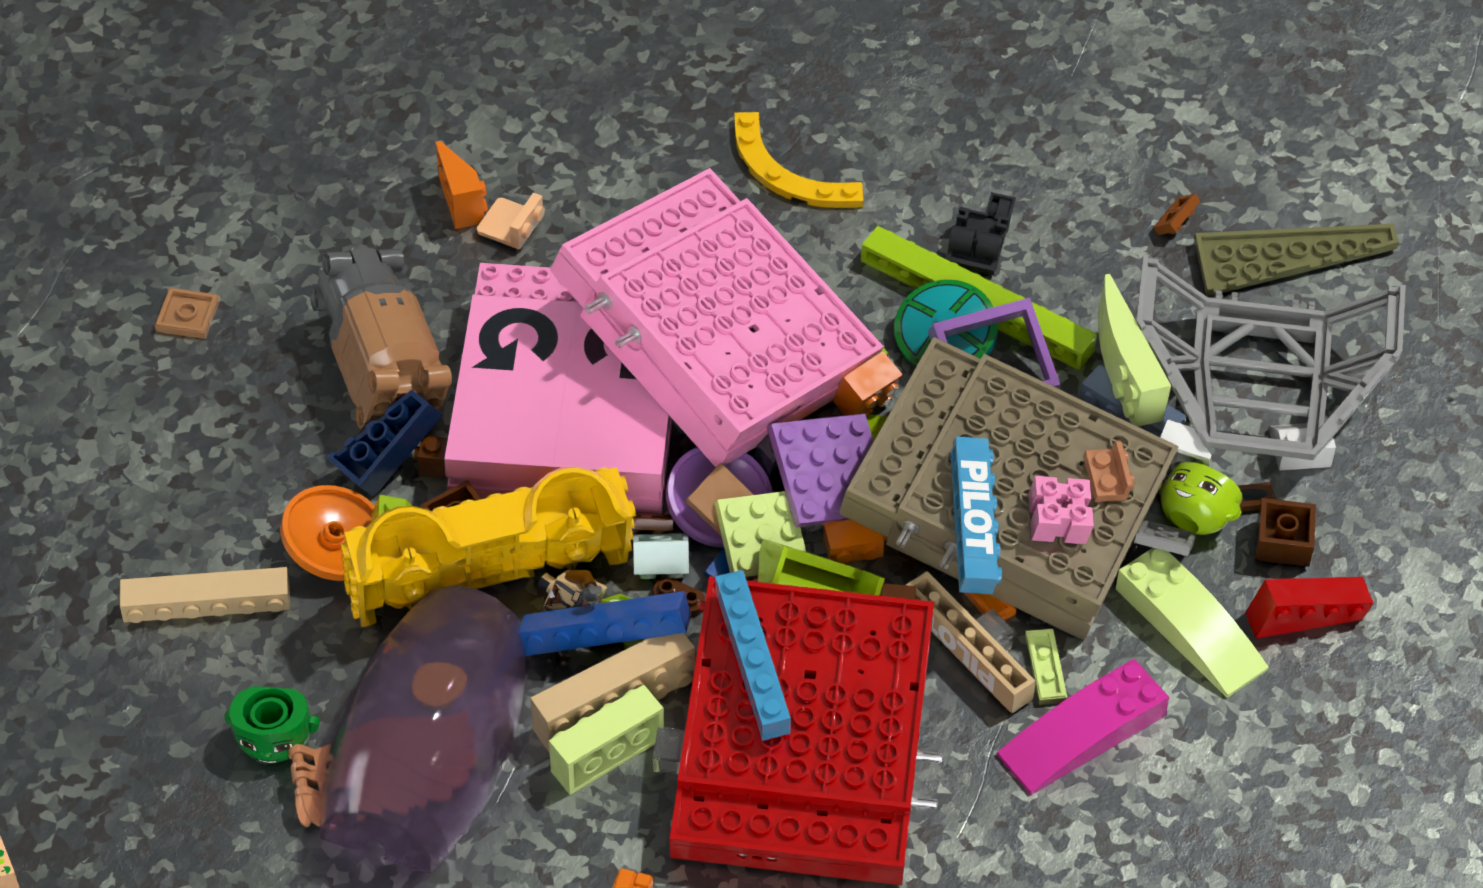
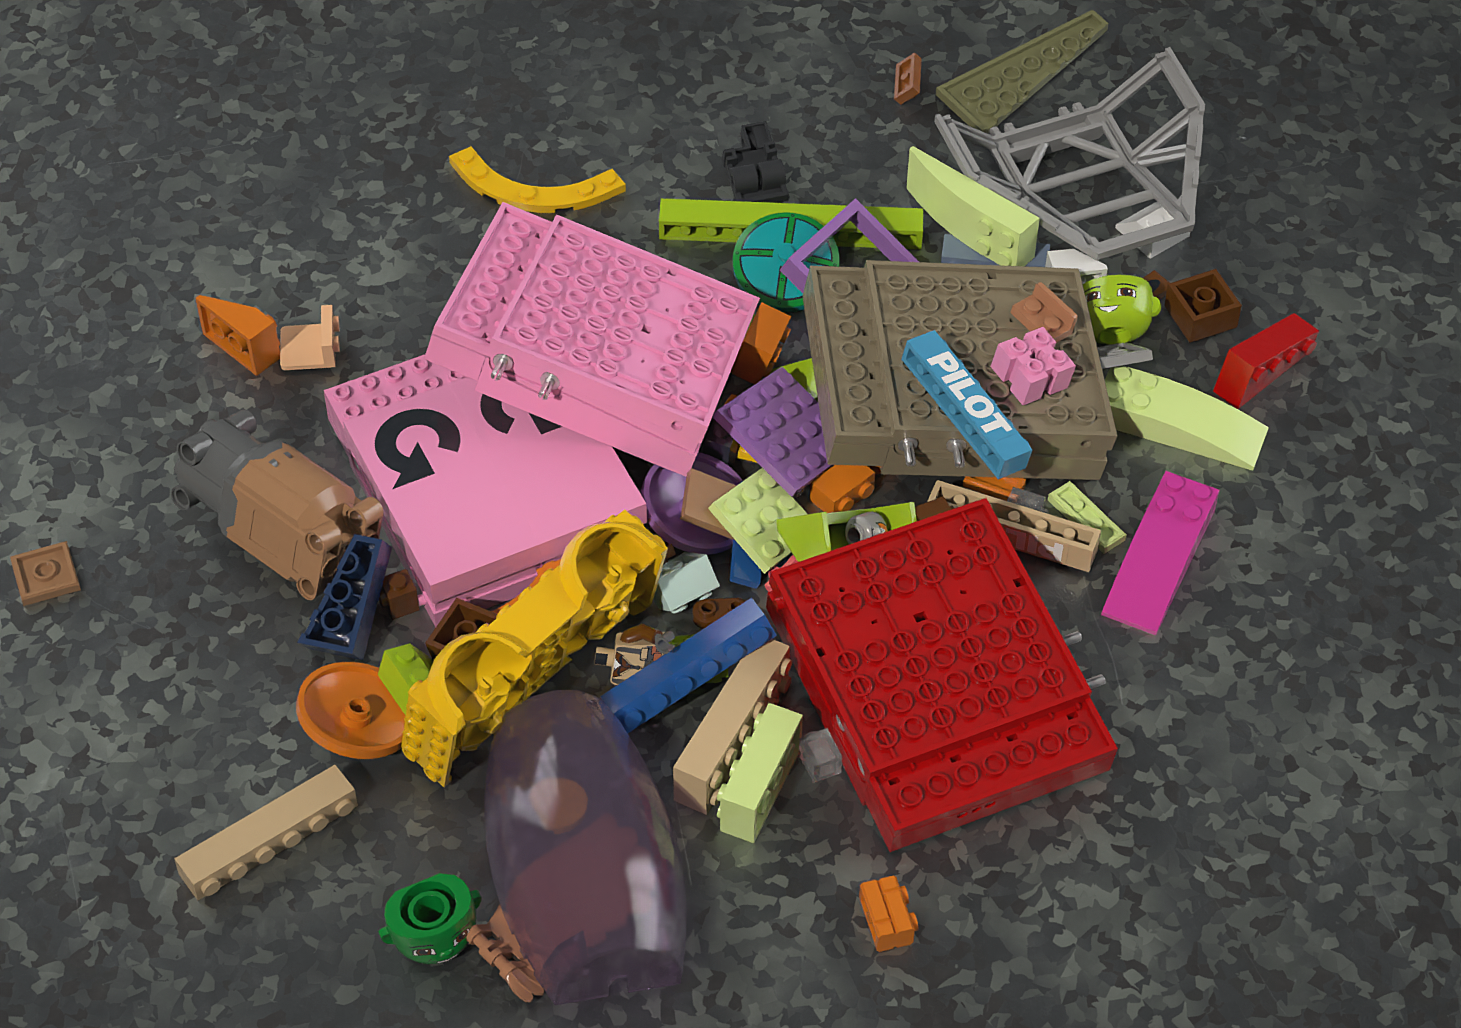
camera: 30 degrees left, 0 degrees up
dark azure brick [715,570,791,741] -> none
none -> light grey head [845,512,888,544]

